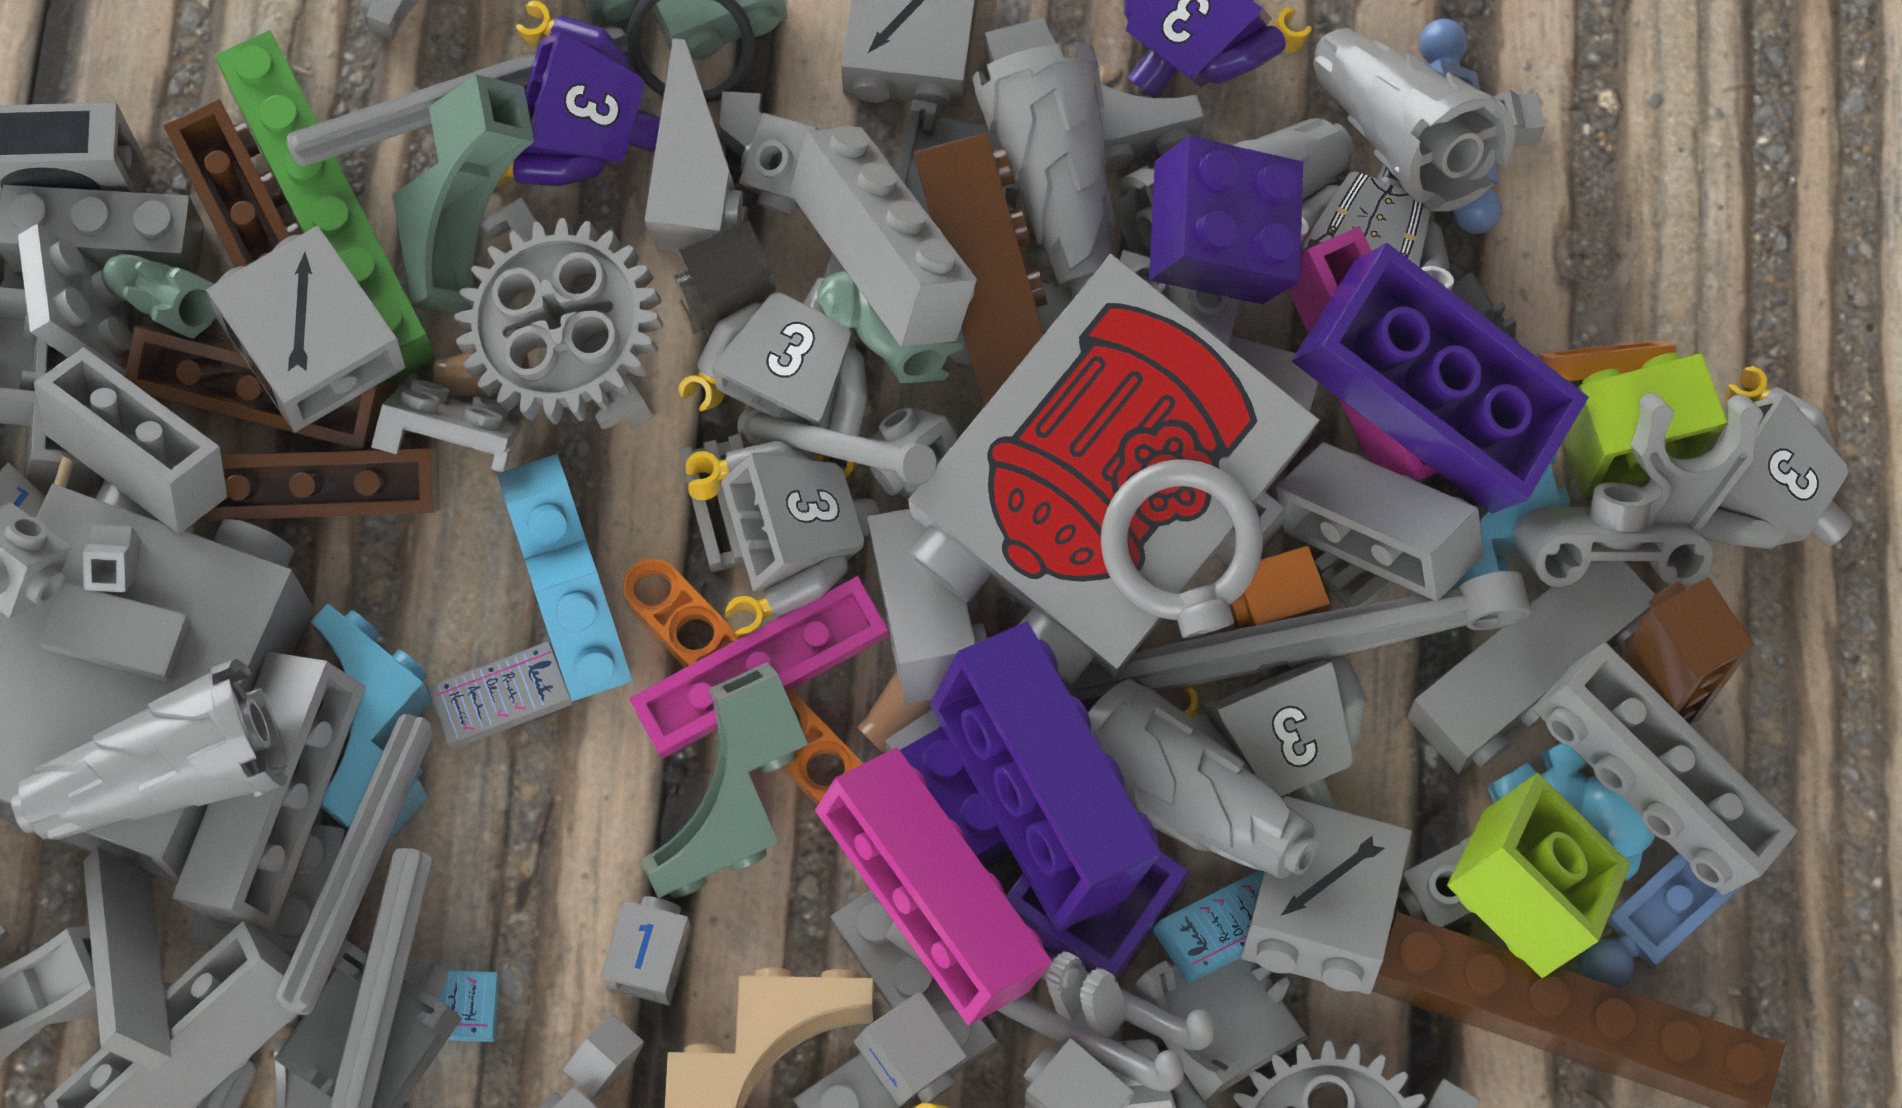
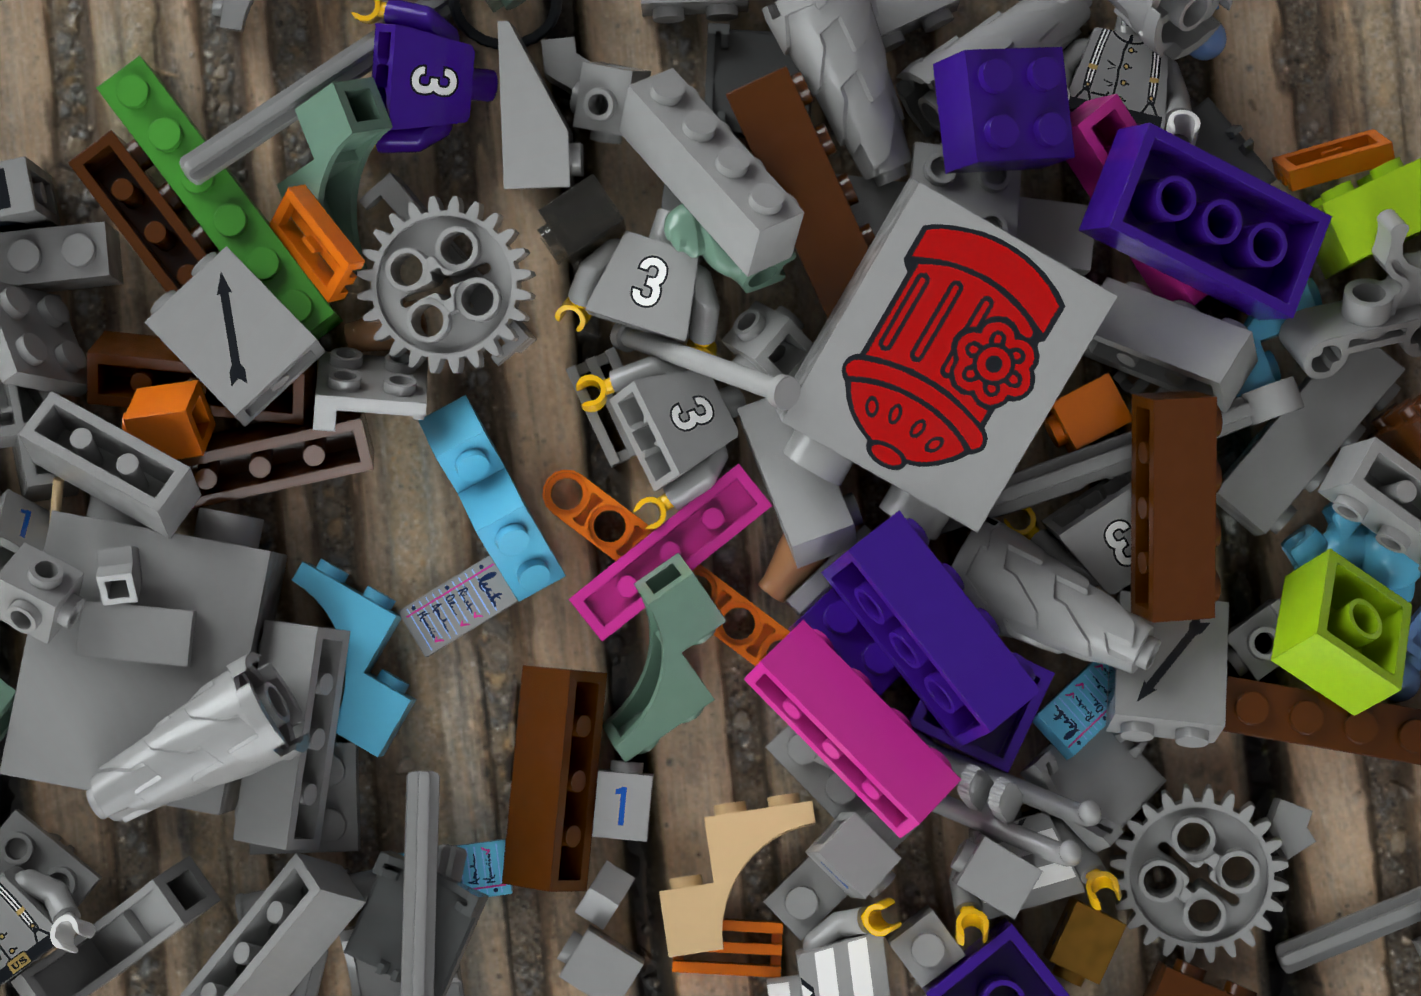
camera: 10 degrees left, 15 degrees up
light grey tile [83,847,172,1073] -> none
sand green animal [103,253,217,339] -> none
light grey axle [276,714,433,1015] -> none
light grey piece [1101,459,1263,638] -> none
none -> orange brick [122,380,216,460]
none -> orange tile [269,185,365,303]
none -> reddish brown brick [502,665,607,892]
none -> reddish brown brick [1131,391,1223,623]

